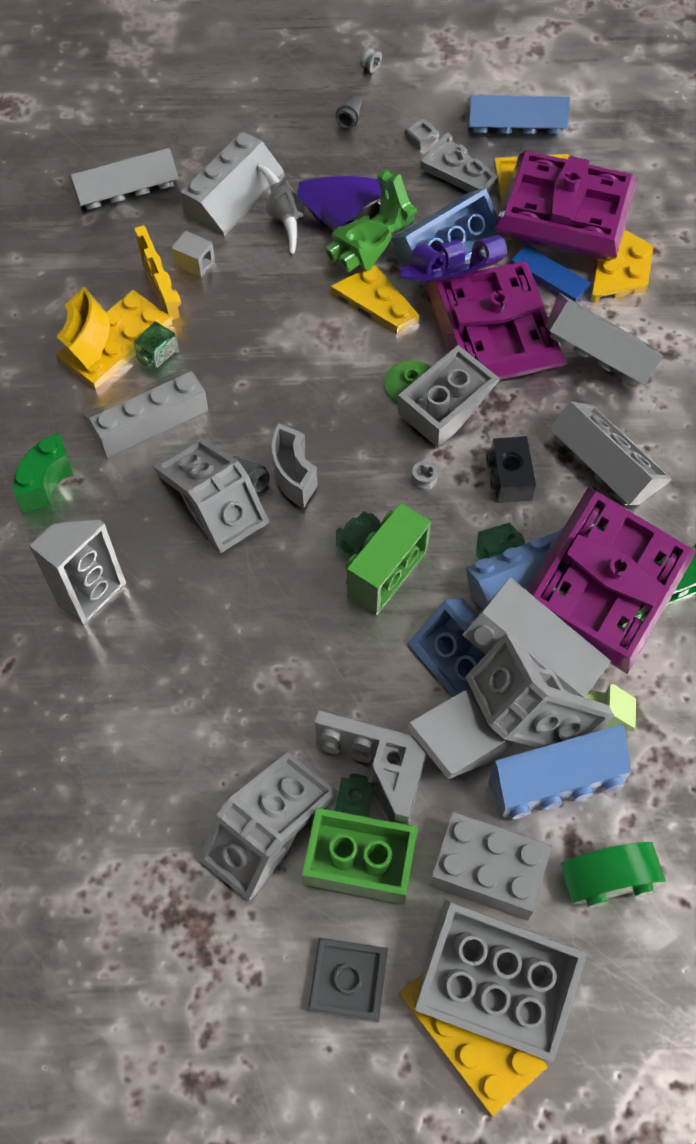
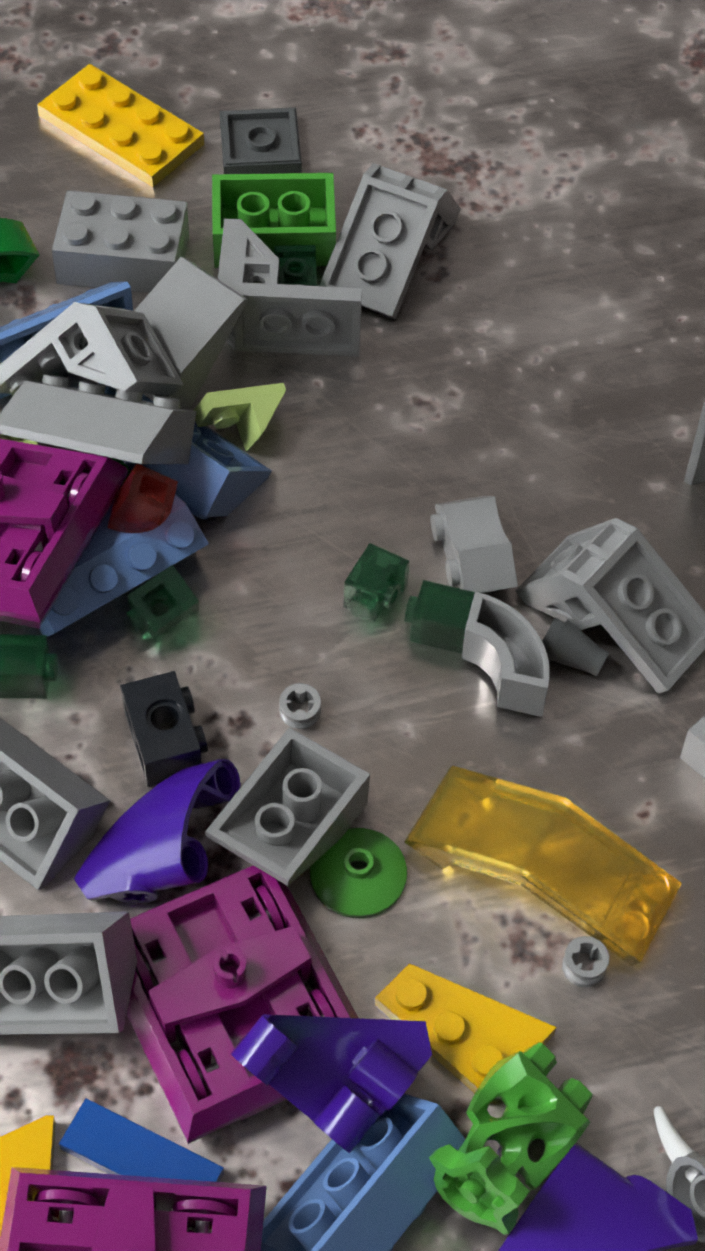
camera: 165 degrees right, 5 degrees down
bright green brick [346,503,431,616] -> none
light grey slope [414,900,587,1062] -> none
none -> dark purple panel [74,759,241,903]
none -> clear red brick [107,463,178,533]
none -> yellowish green slope [193,383,286,451]
none -> clear green brick [404,580,475,654]
none -> clear yellow windscreen [404,765,682,966]
none -> light grey brick [430,496,518,596]
none -> light grey bush [562,936,609,988]

